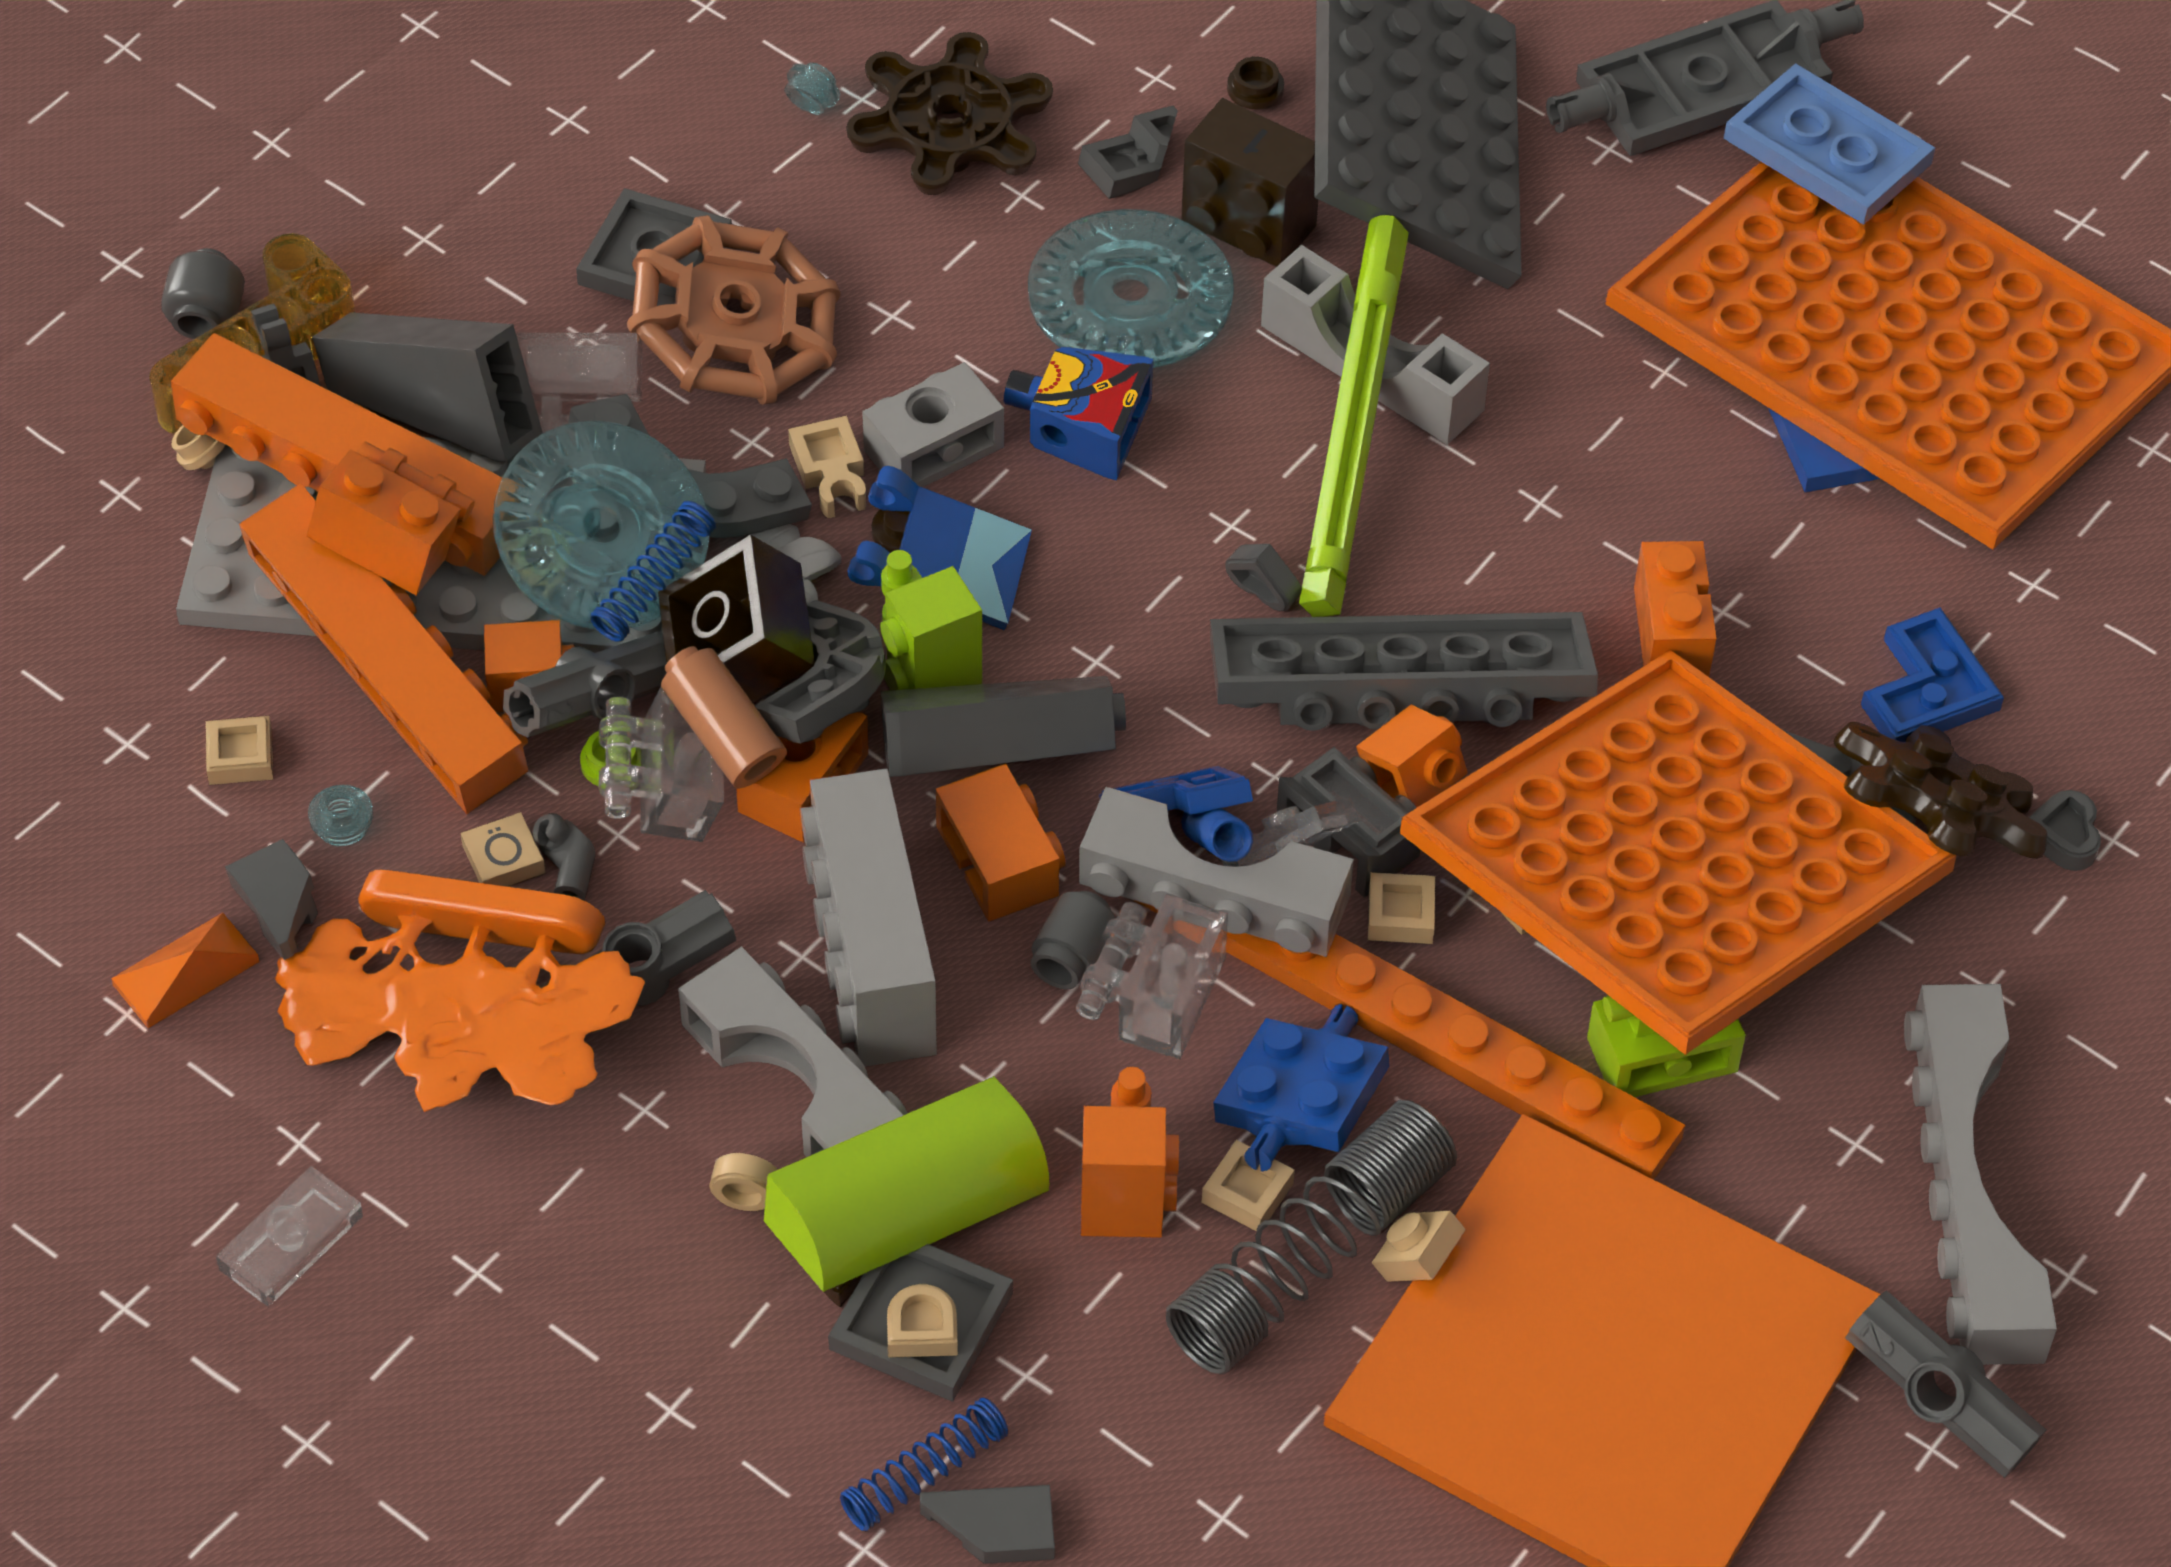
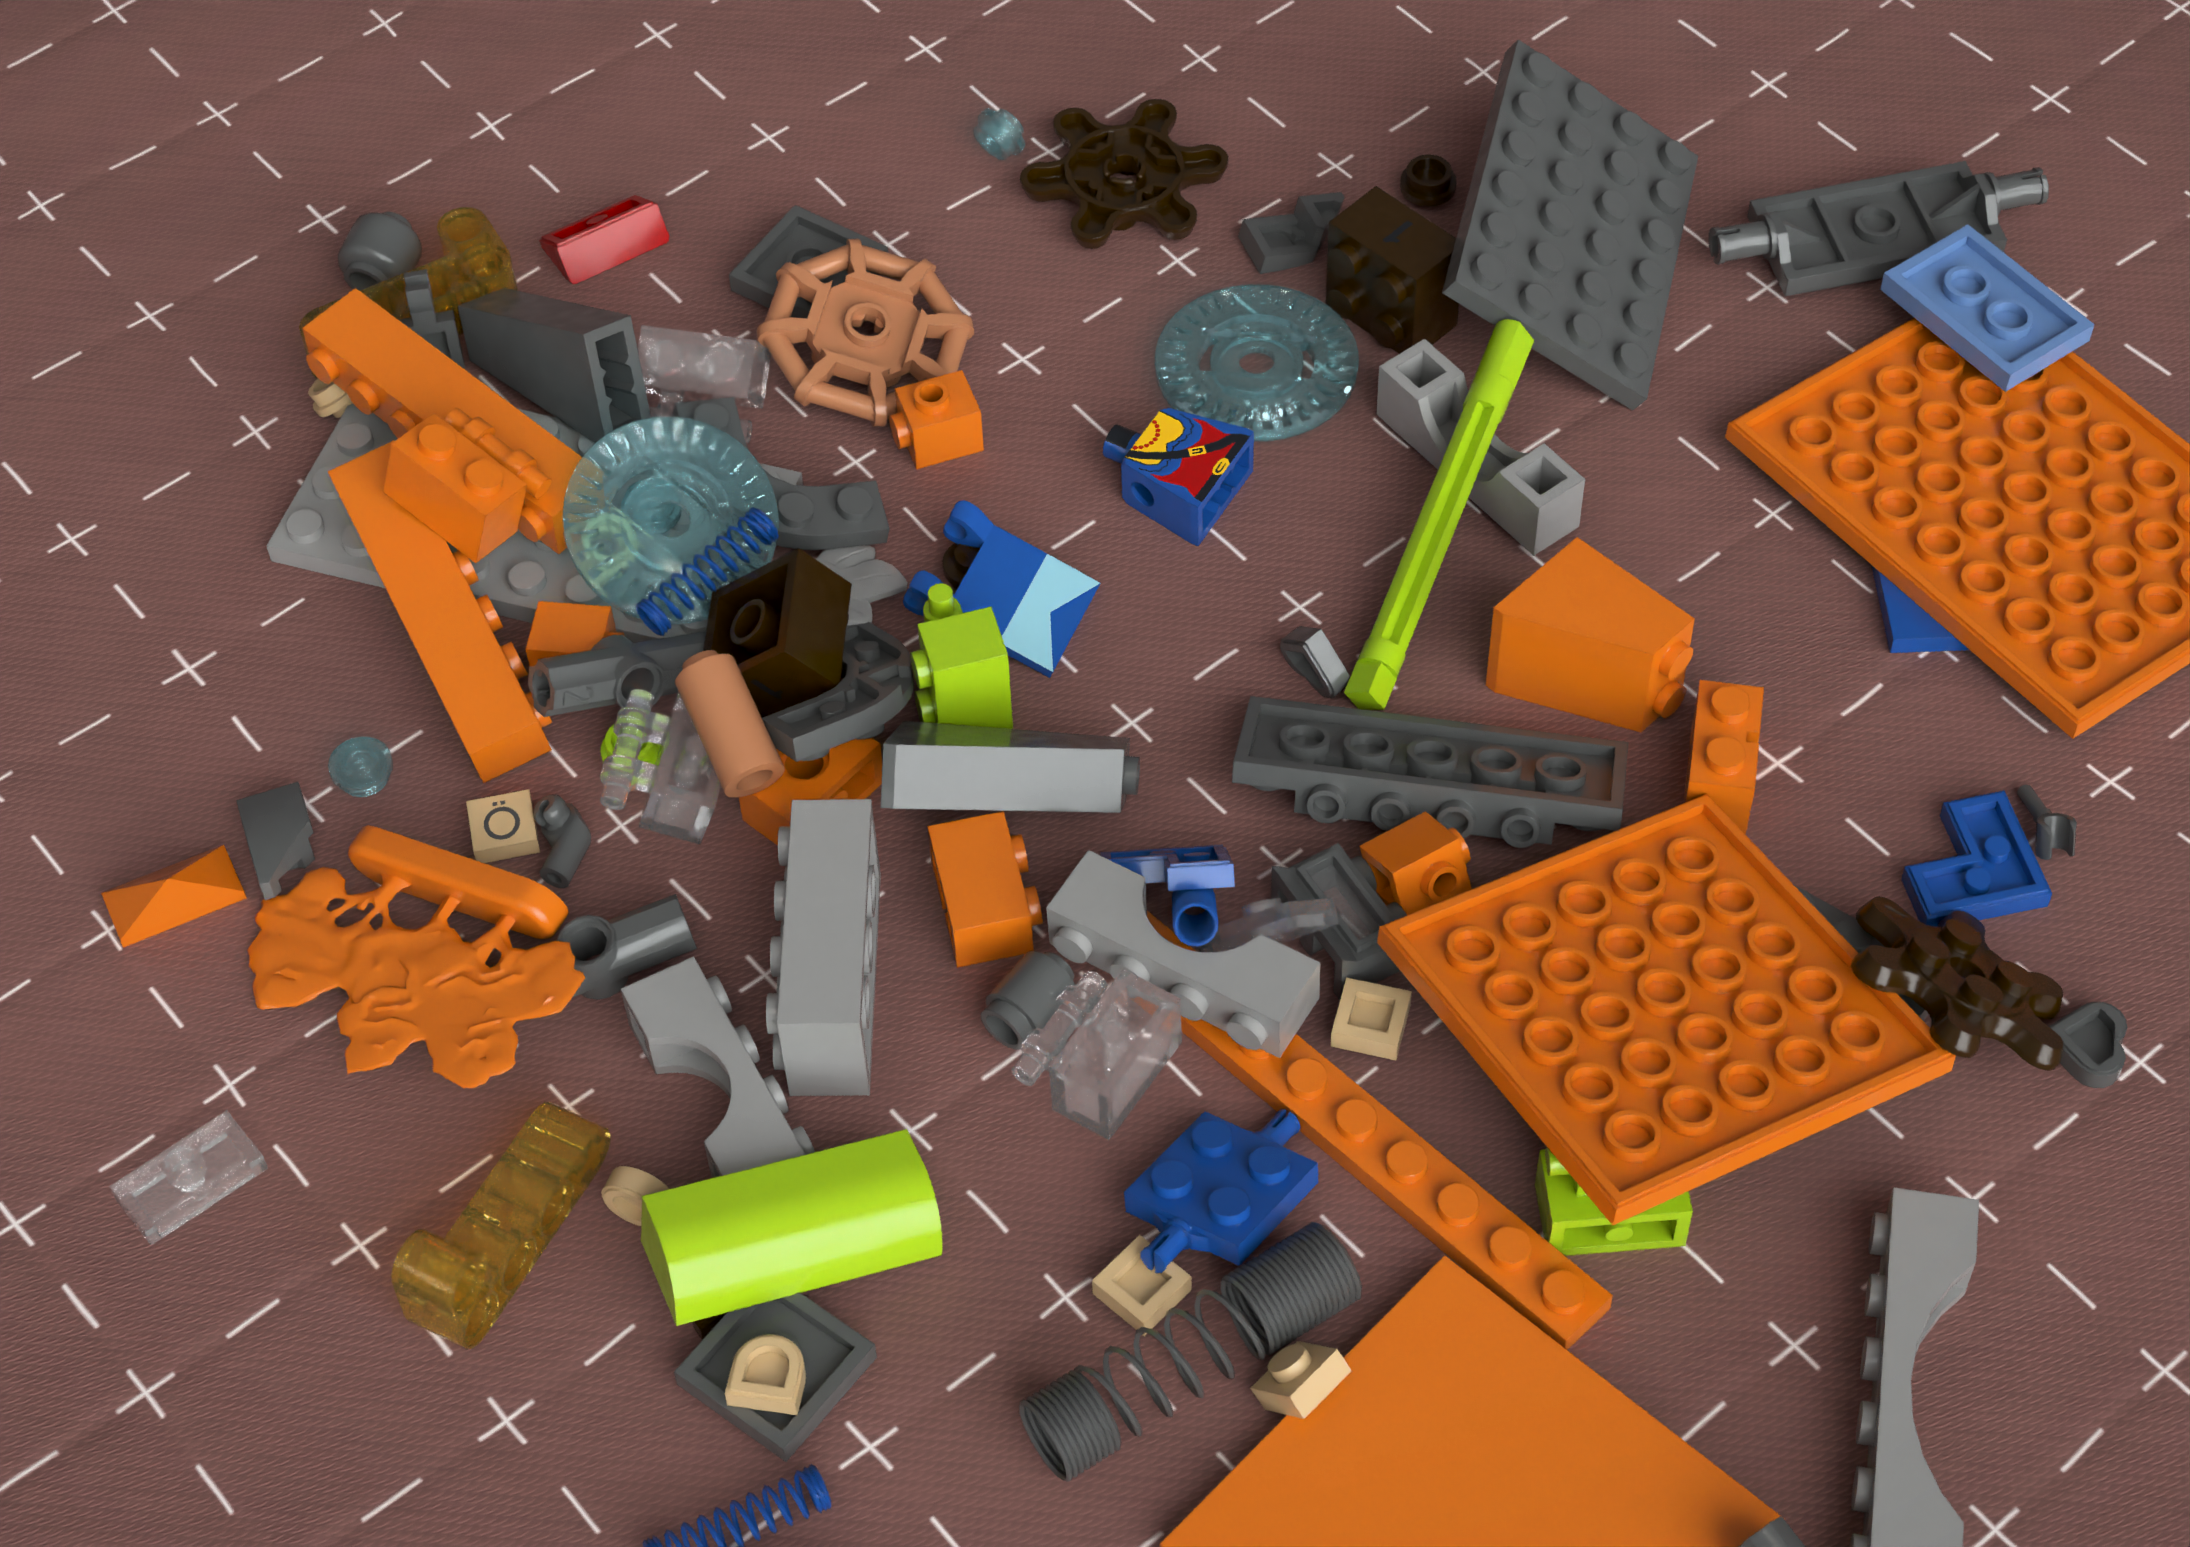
camera: 15 degrees right, 0 degrees up
tan tile [206,716,273,785] -> none
tan plate [788,416,866,518] -> none
light grey brick [862,362,1004,487] -> none
orange brick [1081,1067,1179,1238] -> none
none -> clear yellow beam [391,1102,611,1349]
none -> slope [539,195,669,284]
none -> orange brick [889,370,984,469]
none -> orange slope [1486,537,1695,733]
none -> dark grey hand [2017,785,2077,860]

